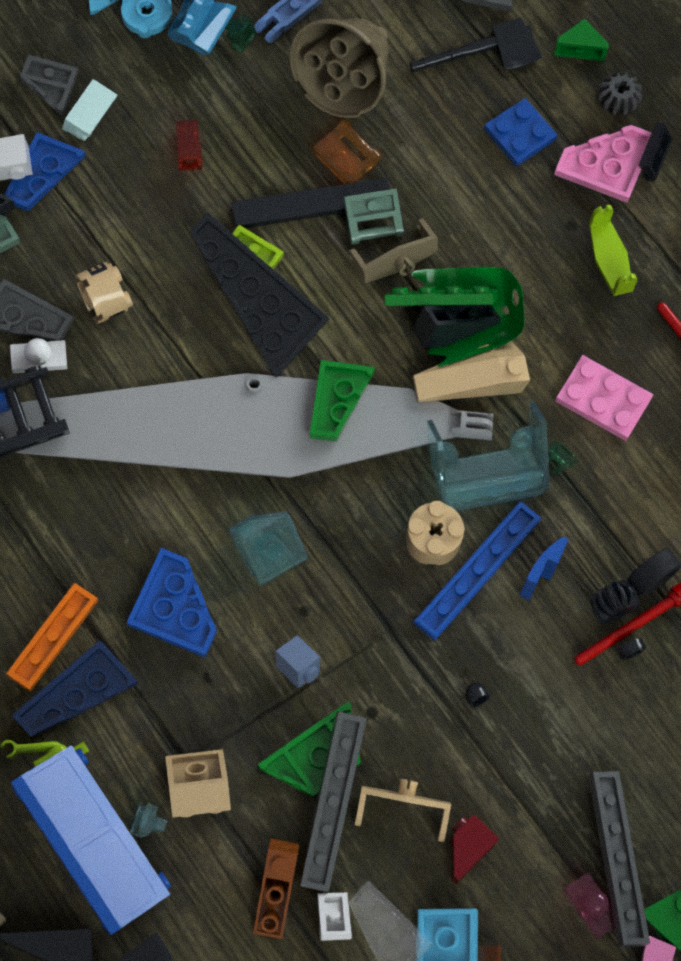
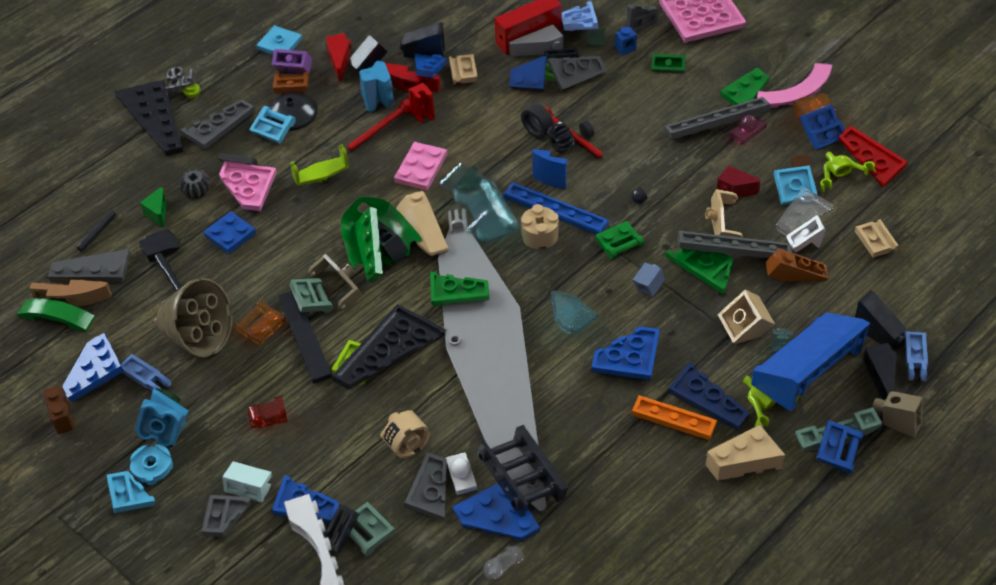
camera: 90 degrees left, 20 degrees down
none -> green plate [595,221,645,259]

